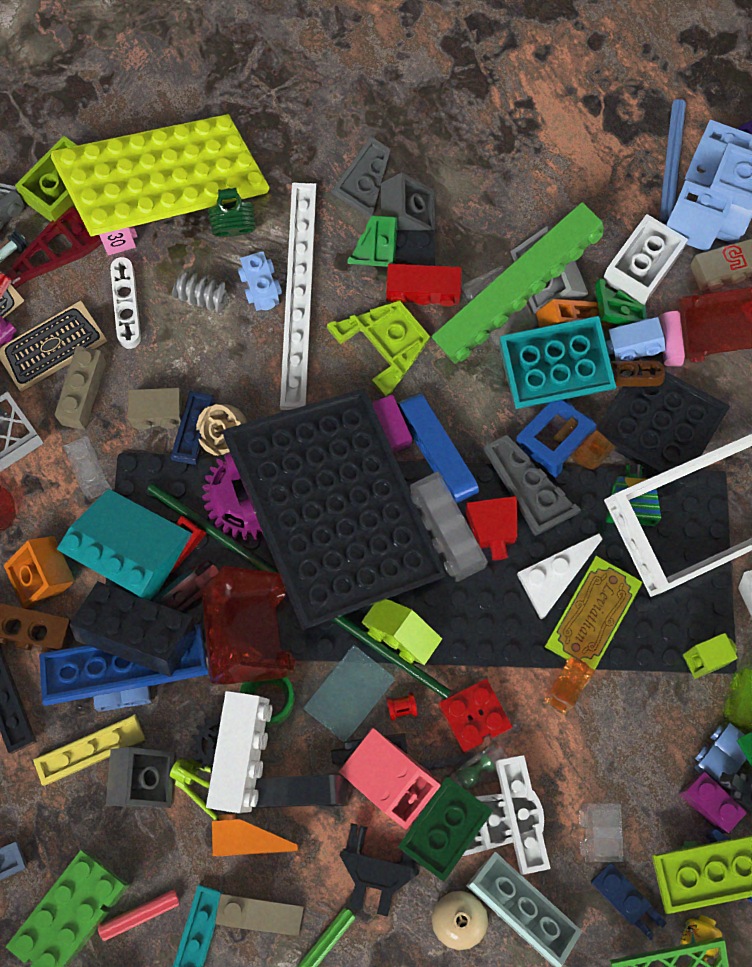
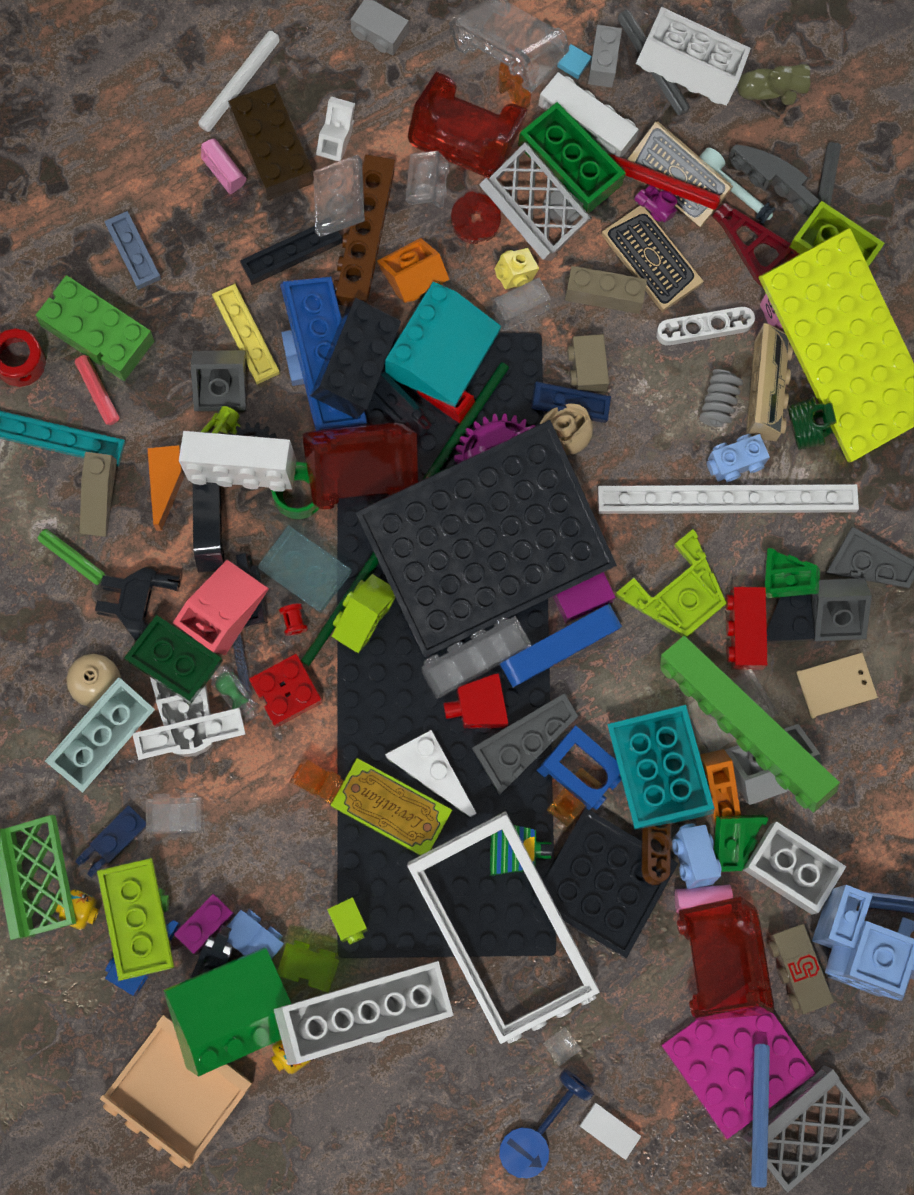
camera: 80 degrees right, 5 degrees up
none -> light yellow brick [494,248,539,290]
none -> tan slope [746,323,793,441]
none -> tan container [796,653,878,718]

